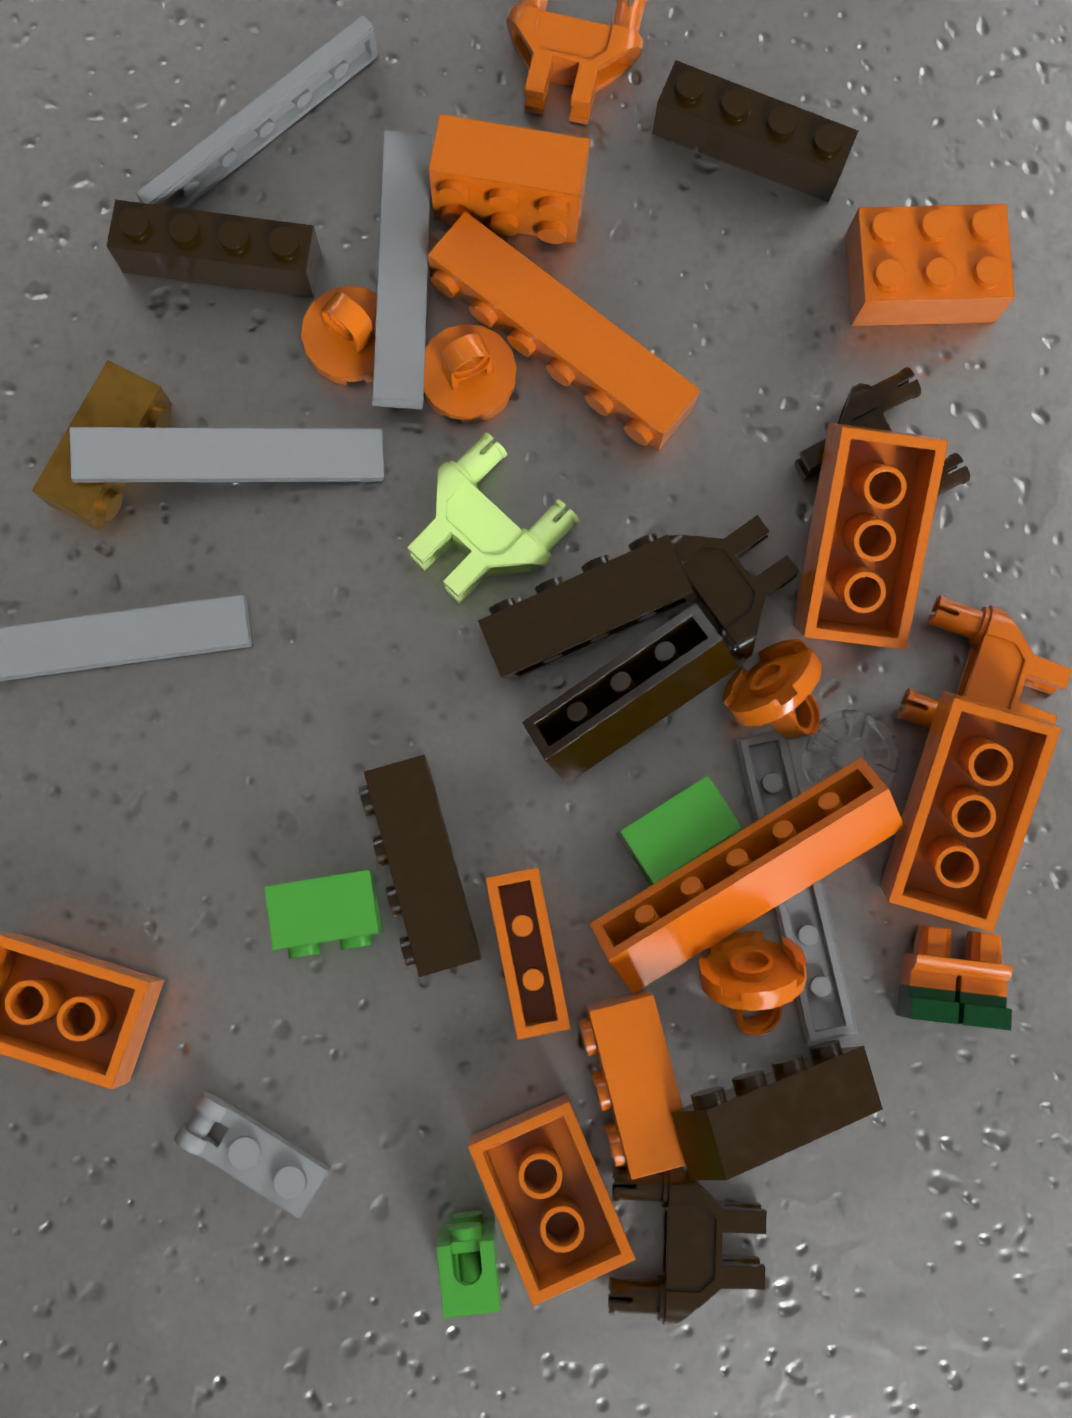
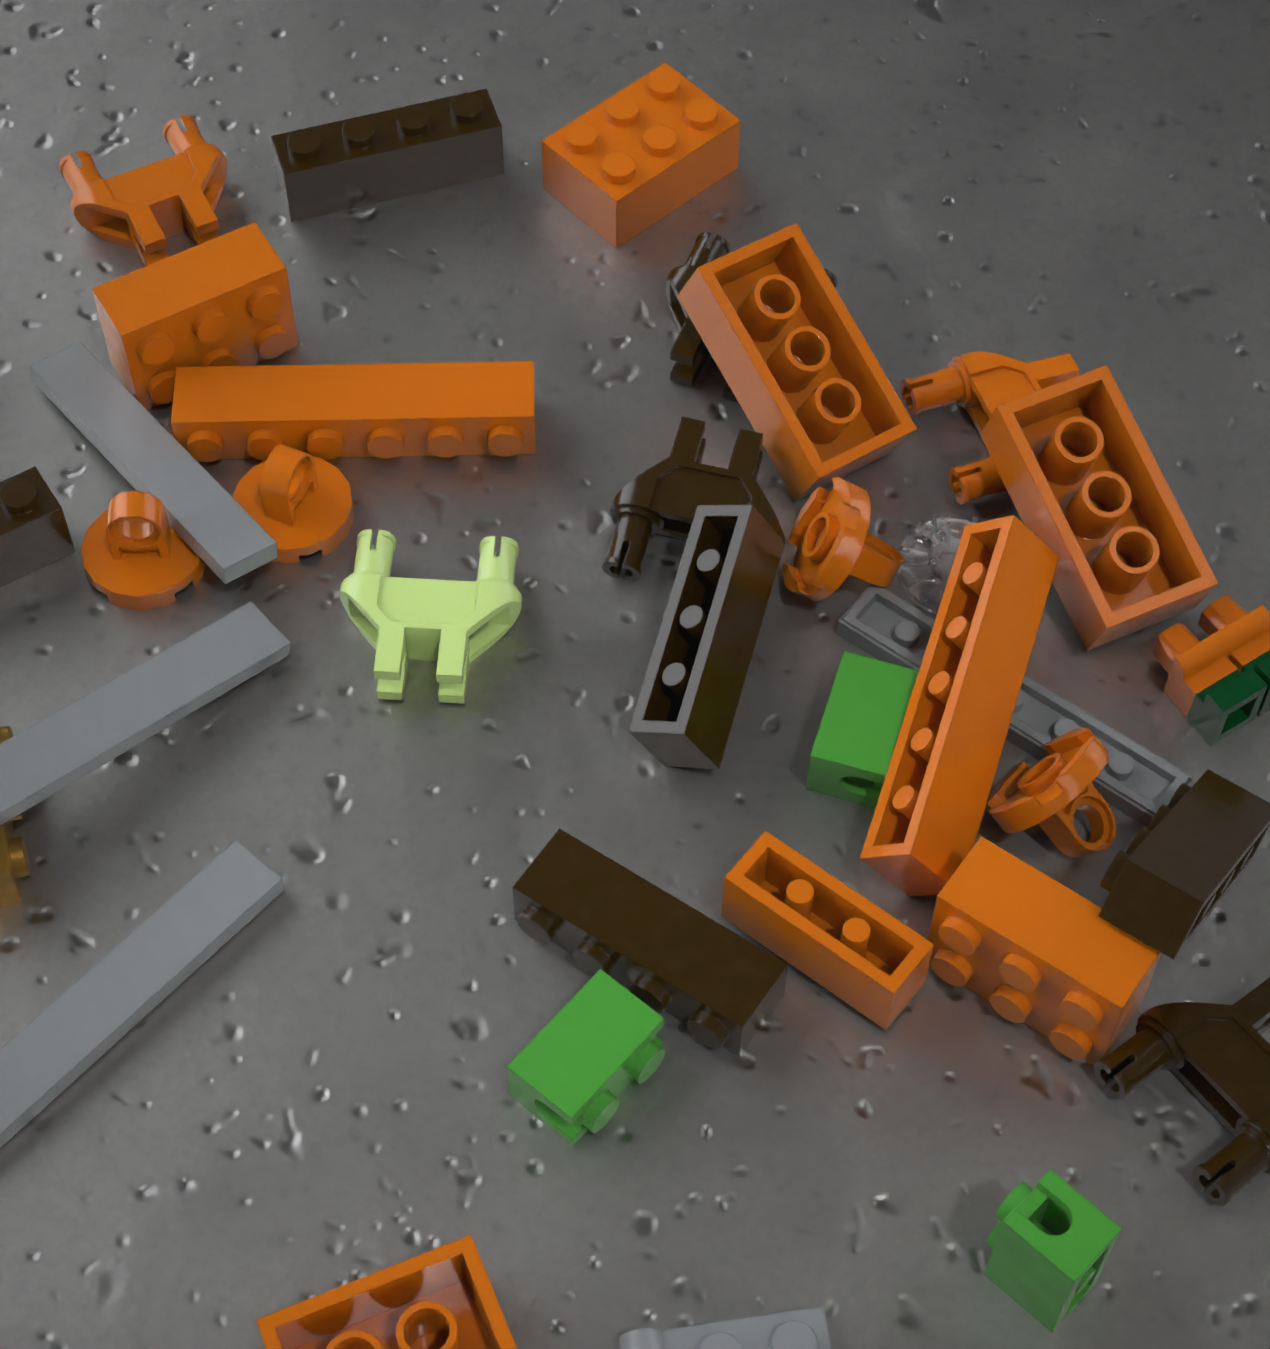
camera: 35 degrees left, 25 degrees down
orange brick [468,1093,636,1306] -> none
dark brown brick [478,533,697,681] -> none

